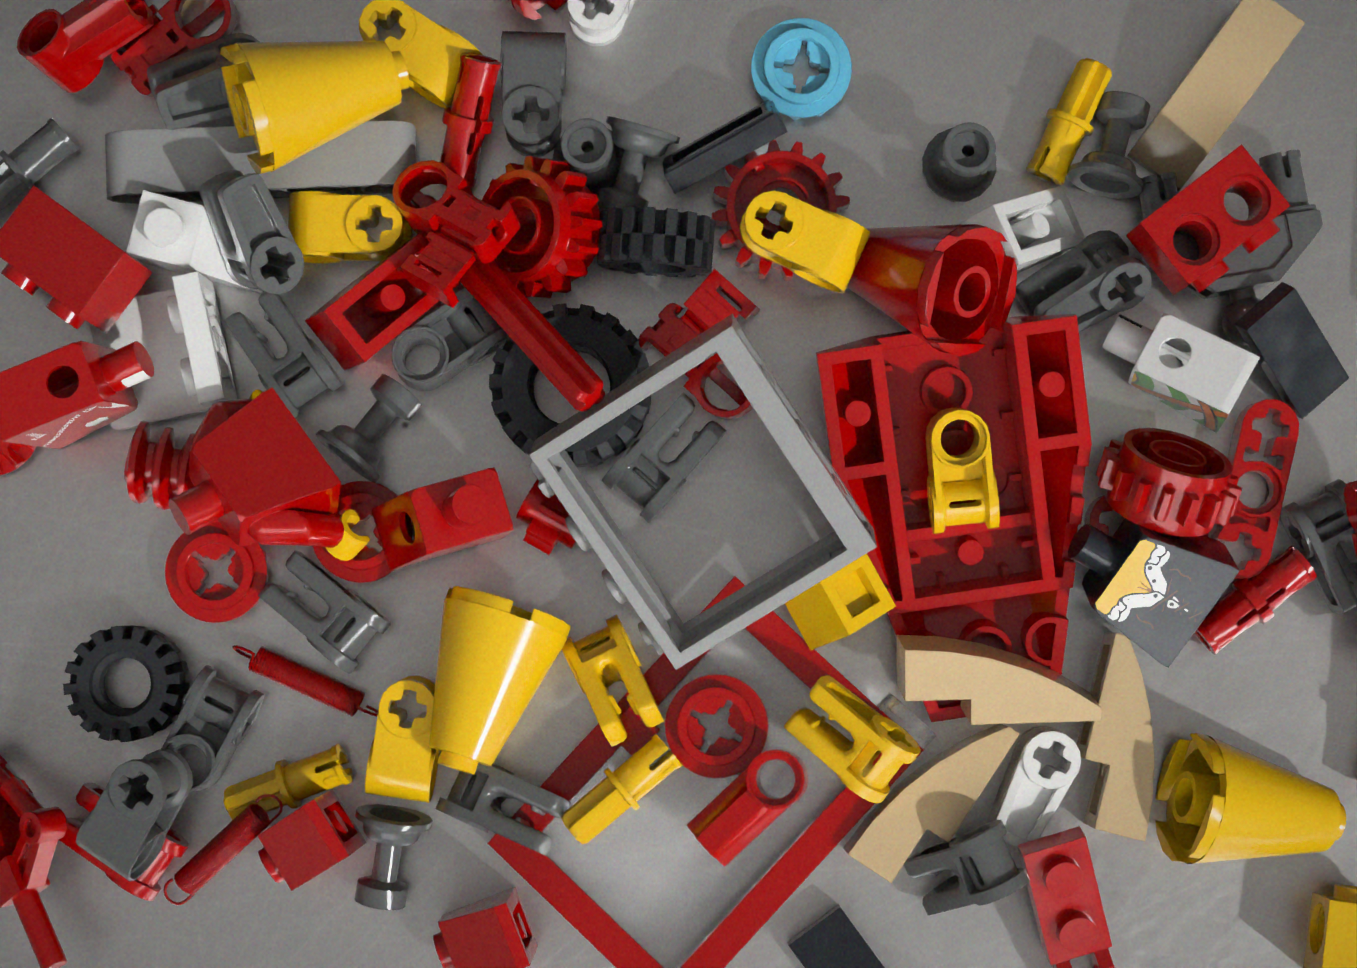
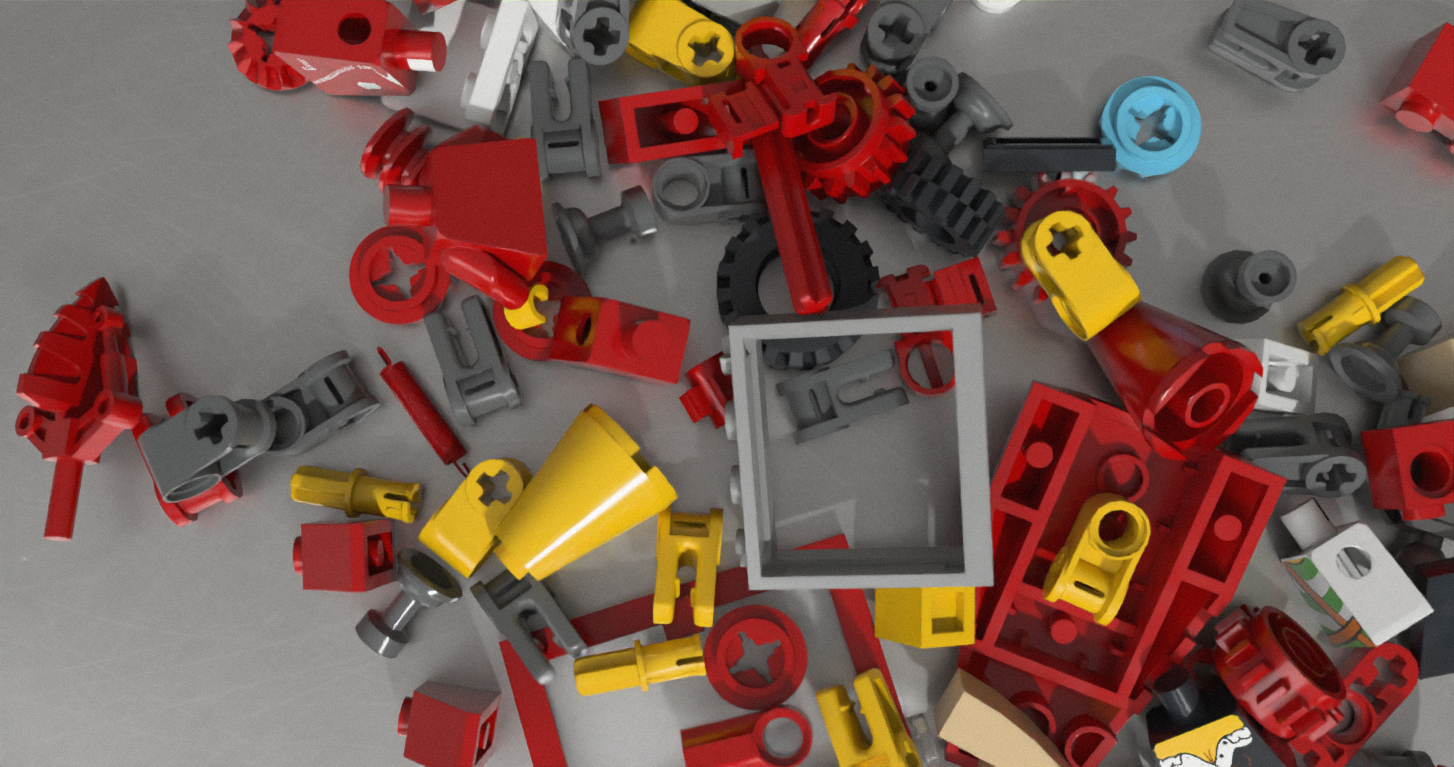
camera: 30 degrees right, 0 degrees up
black tyre [63,625,190,742] -> none
red piece [164,794,283,905] -> none

